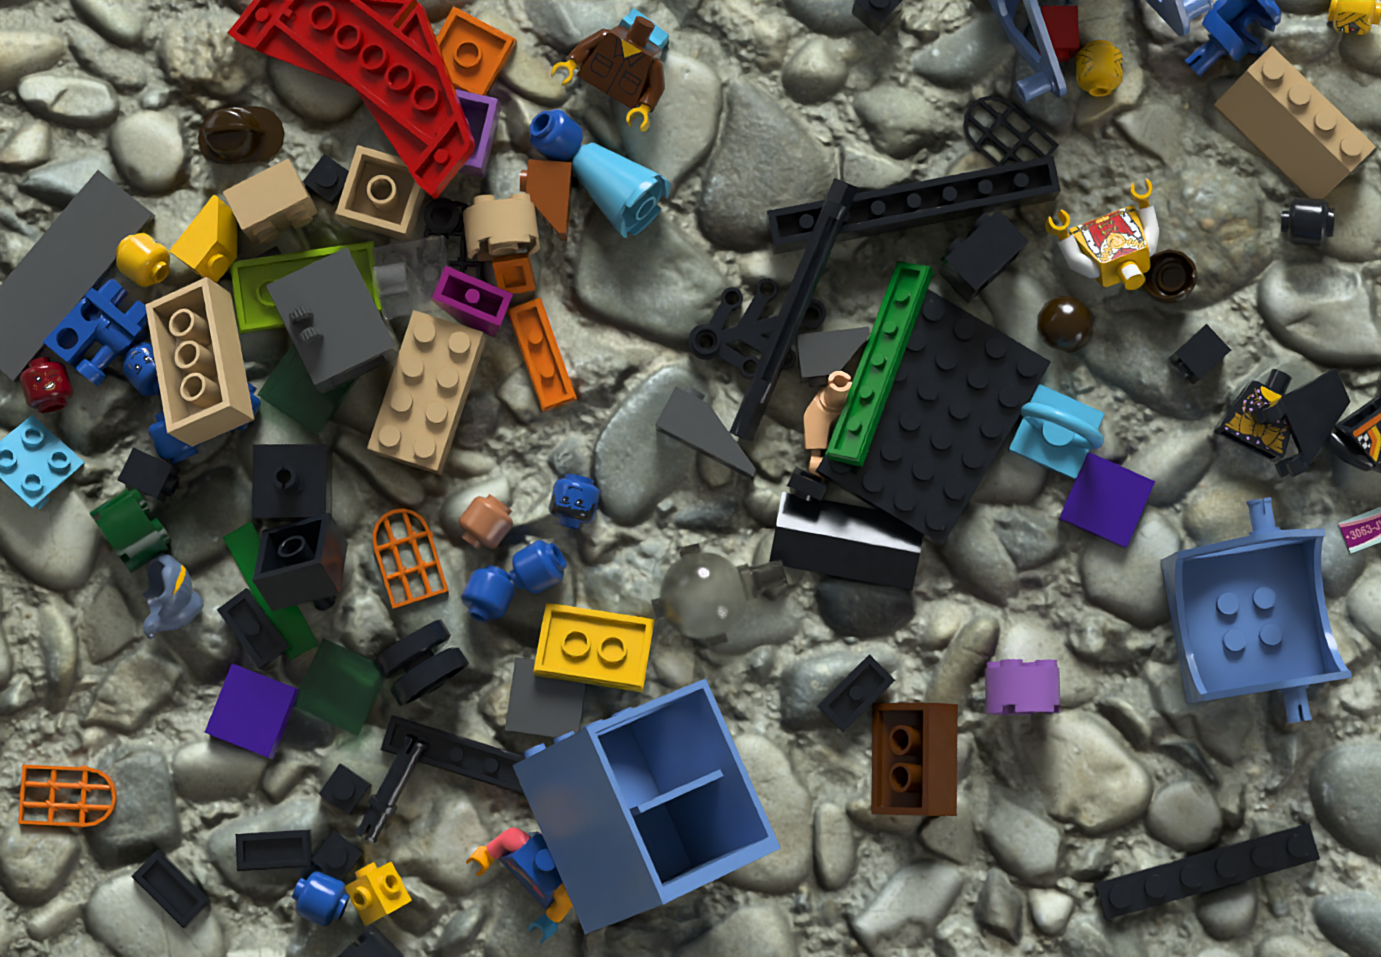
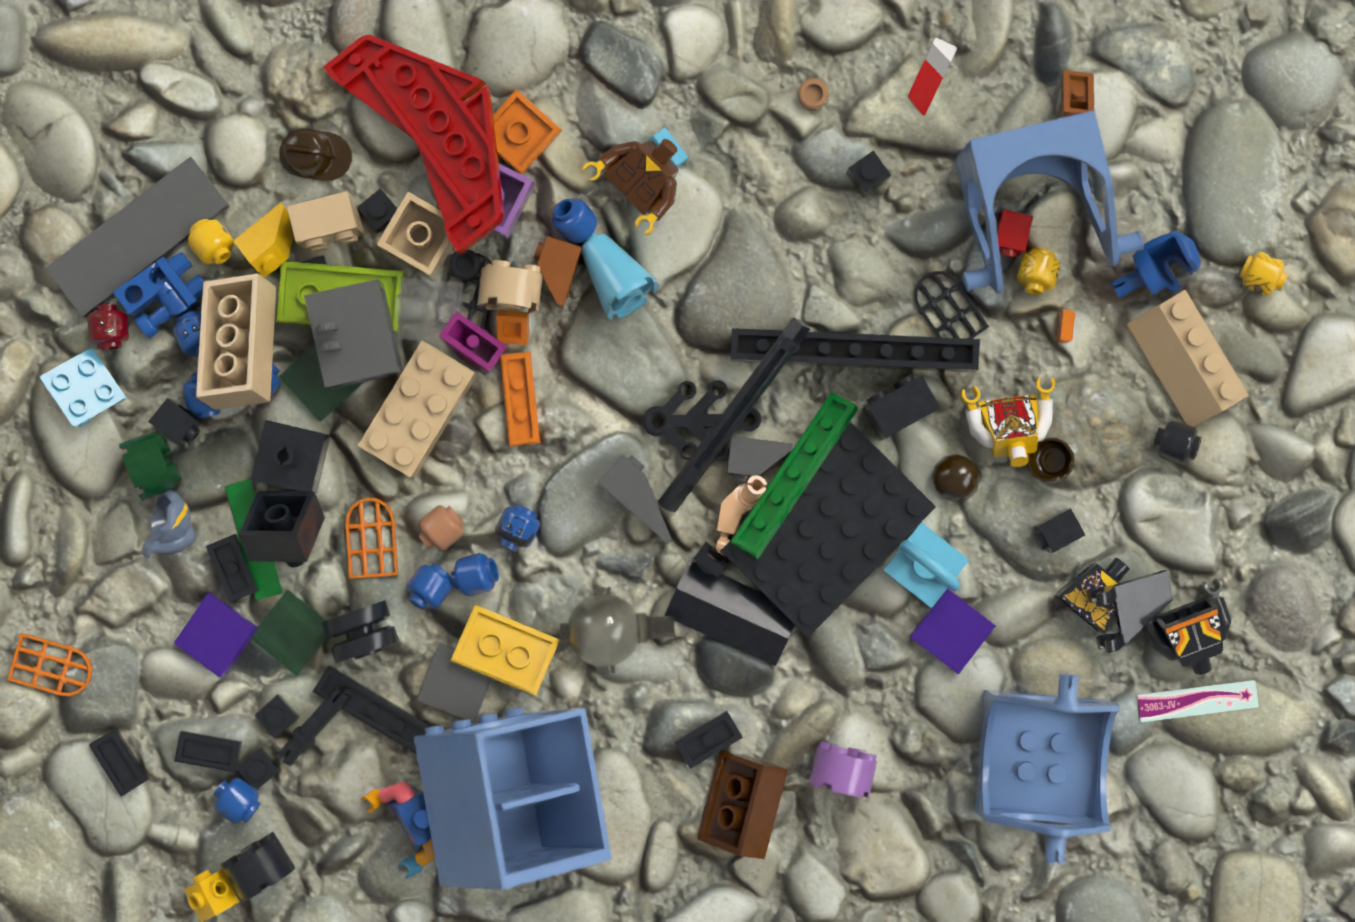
camera: 10 degrees right, 5 degrees up
yellow brick [344,861,412,926] -> none
none -> orange tile [1055,310,1075,344]

